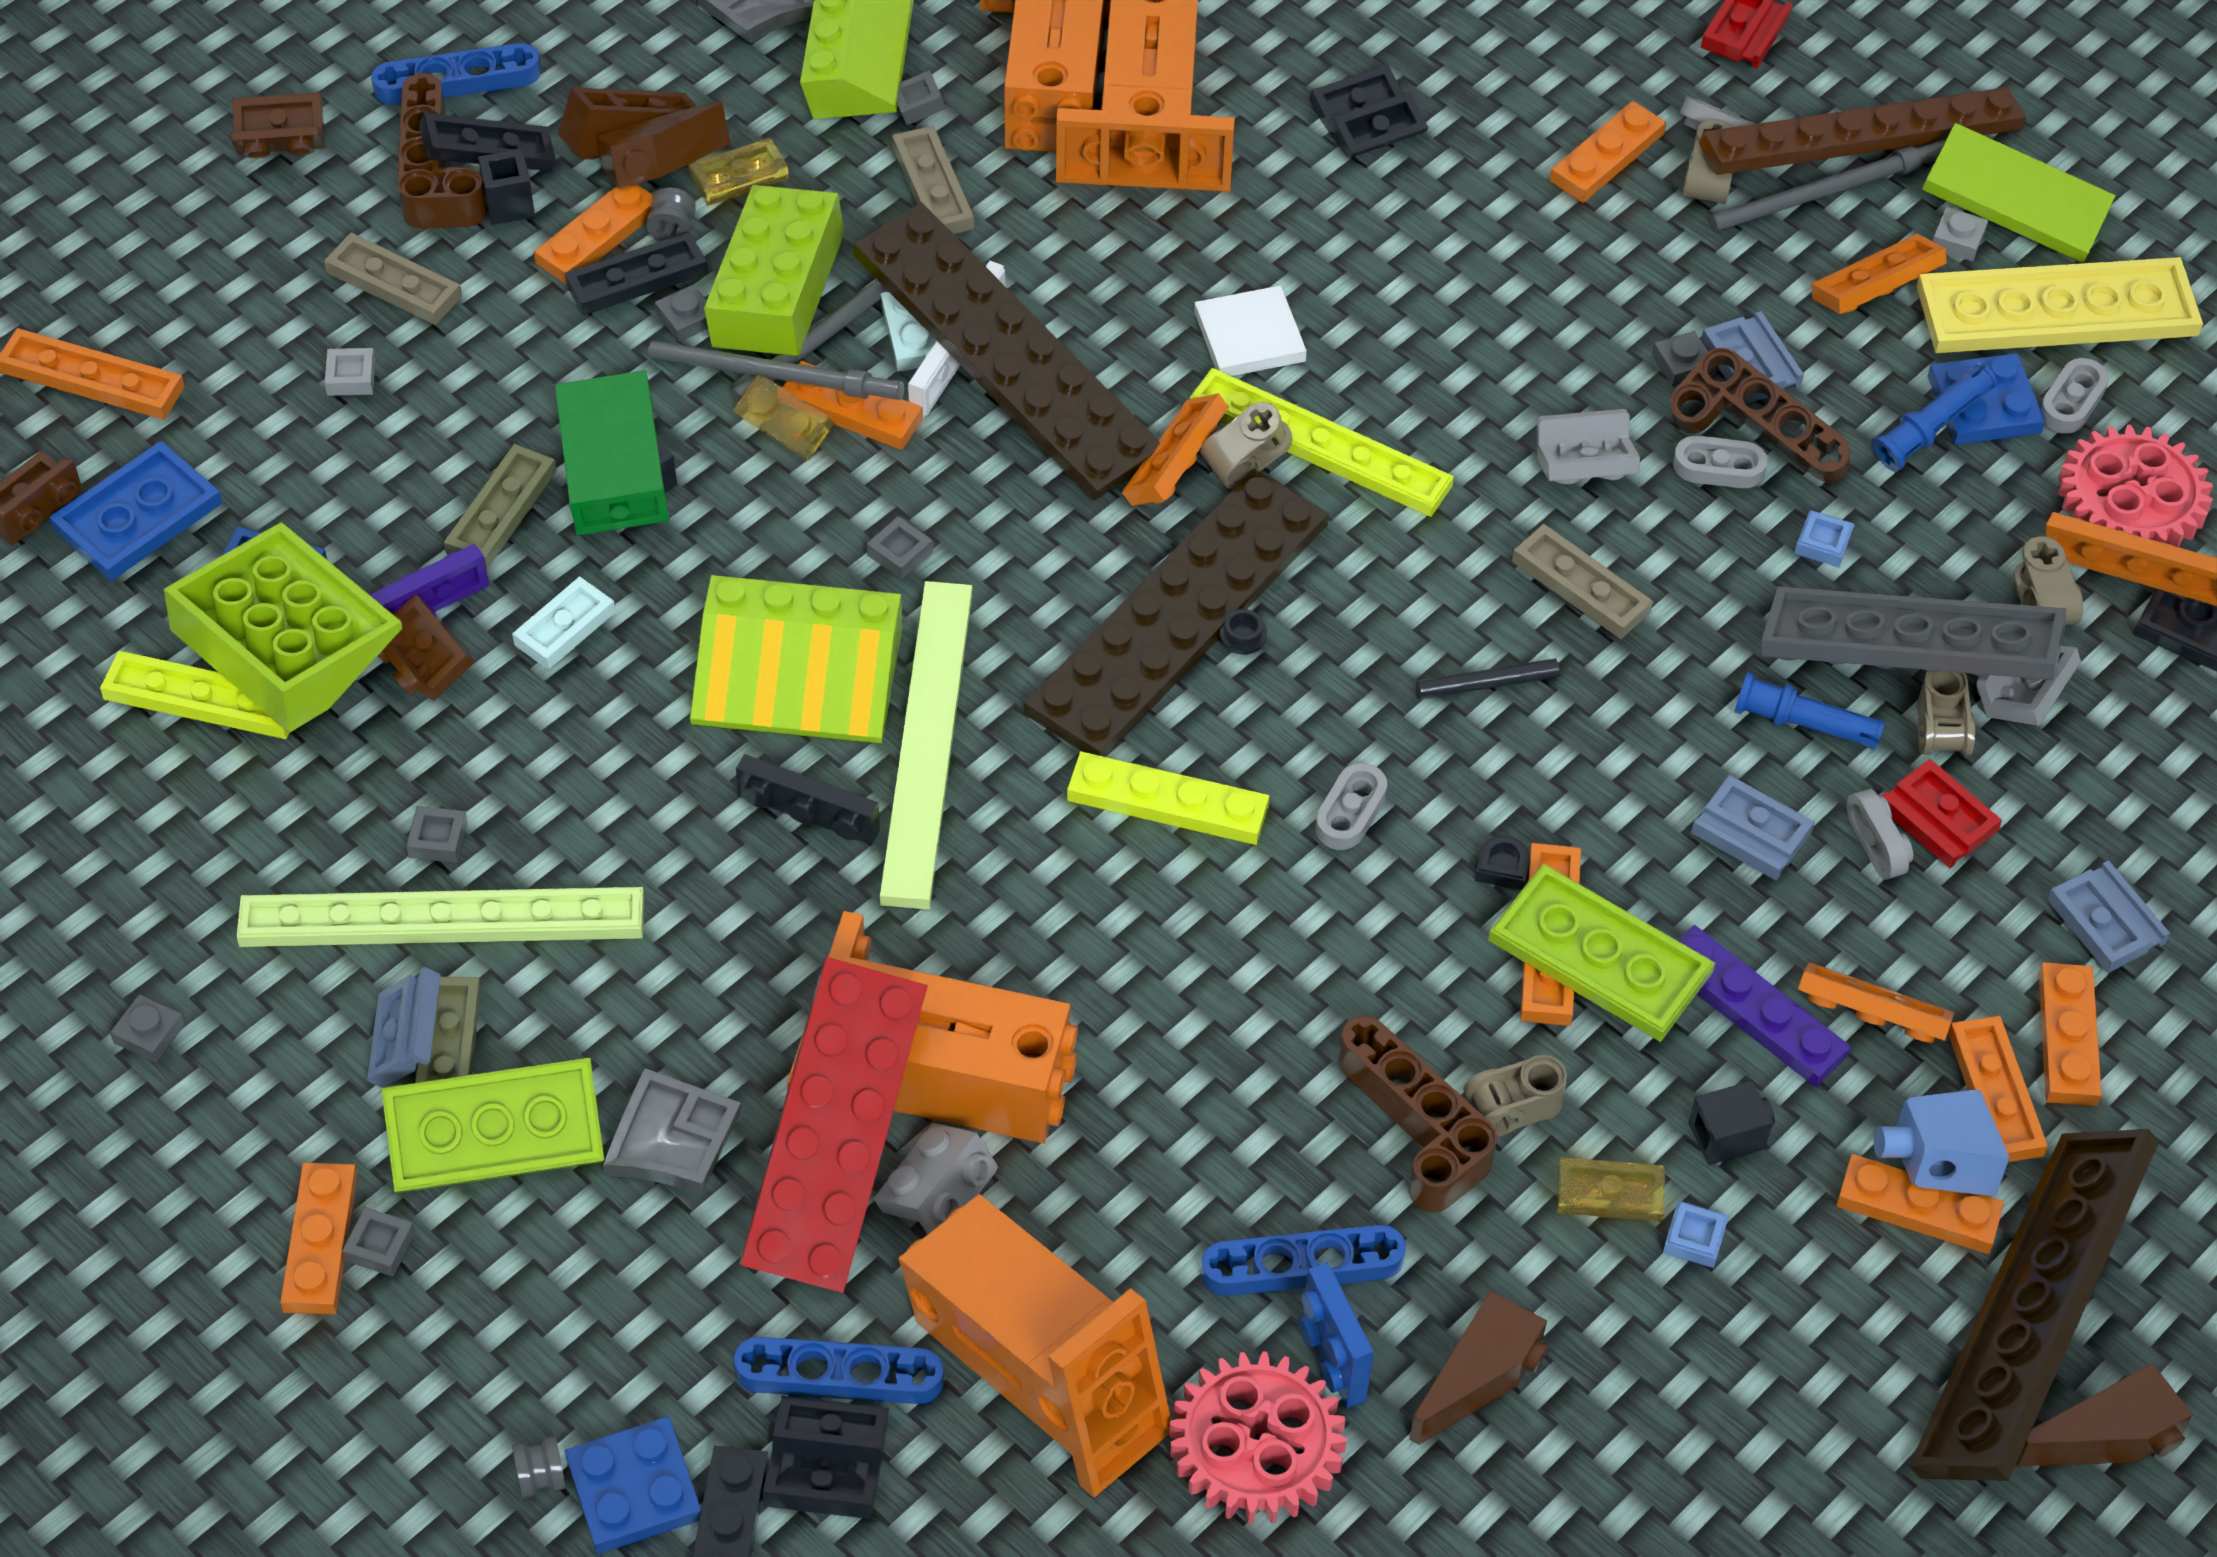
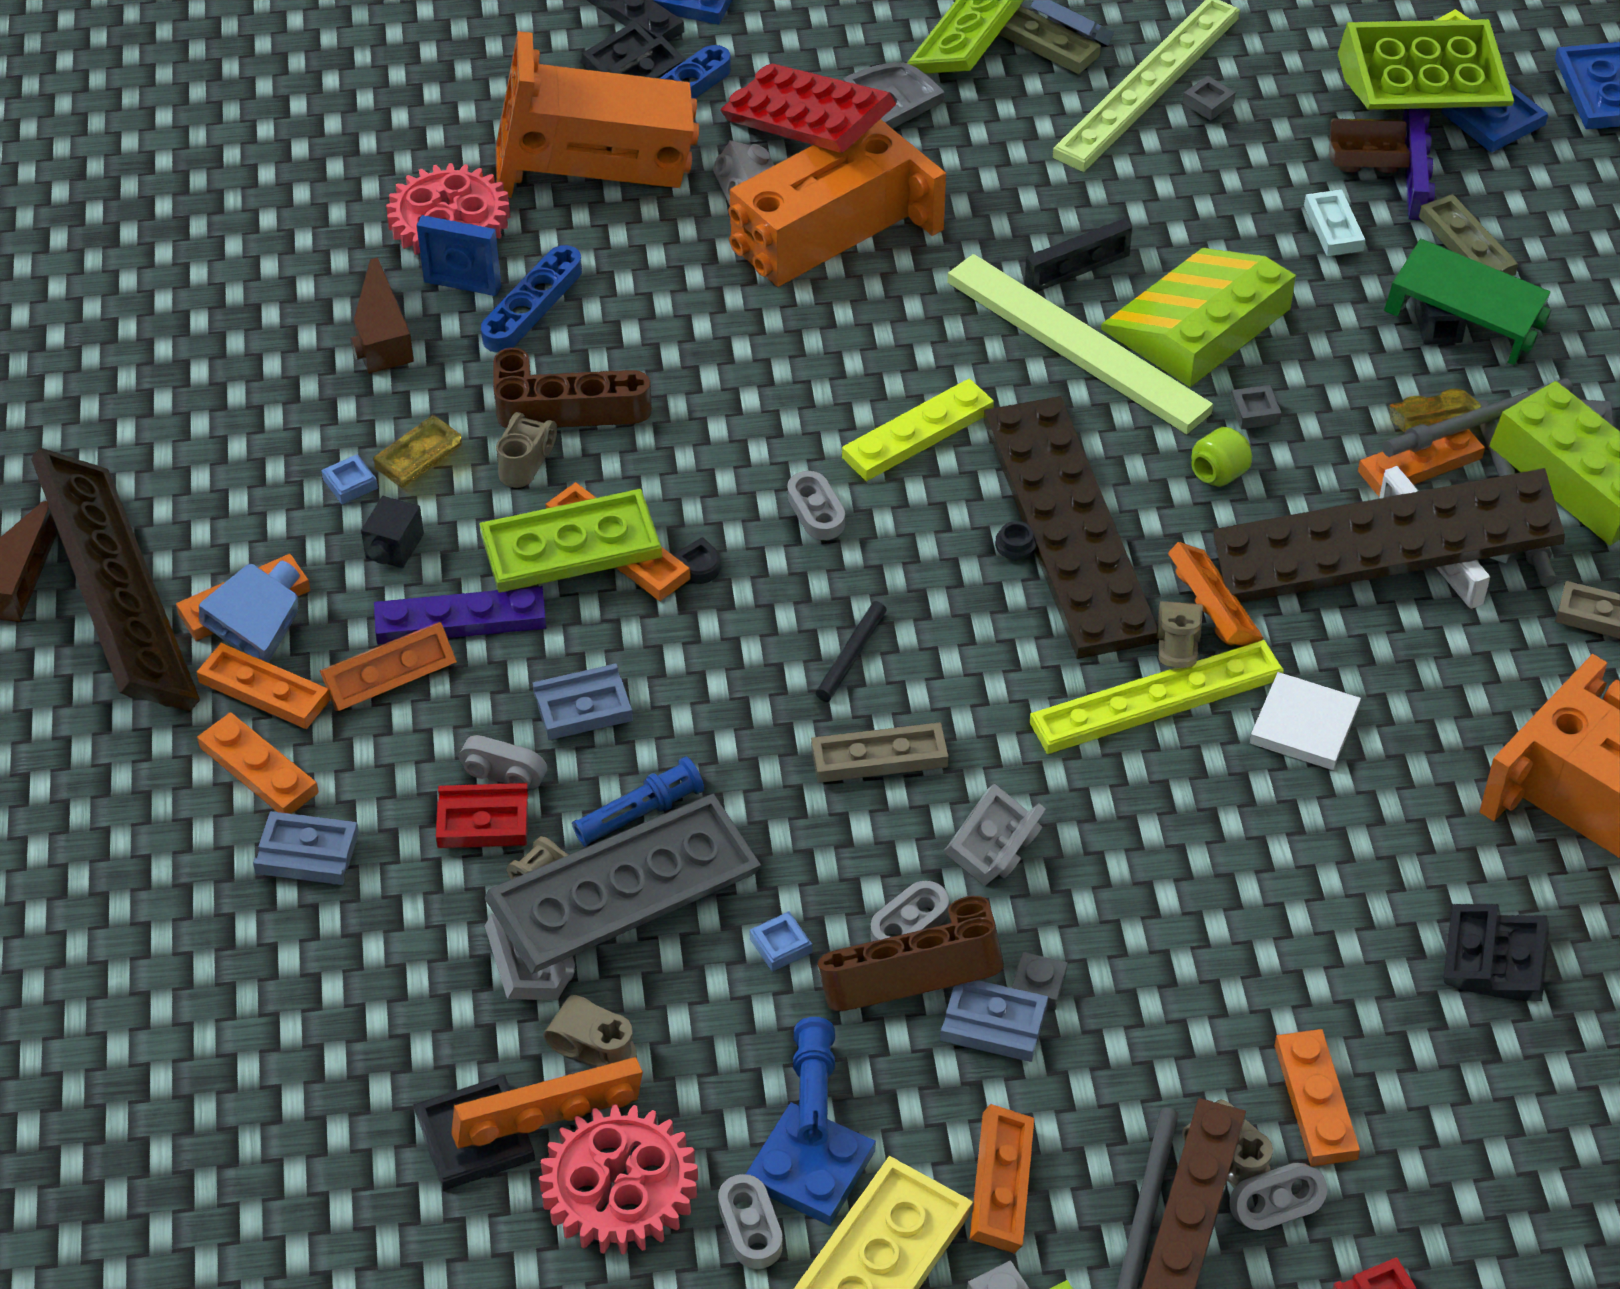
camera: 130 degrees right, 5 degrees down
none -> lime head [1191,427,1252,487]

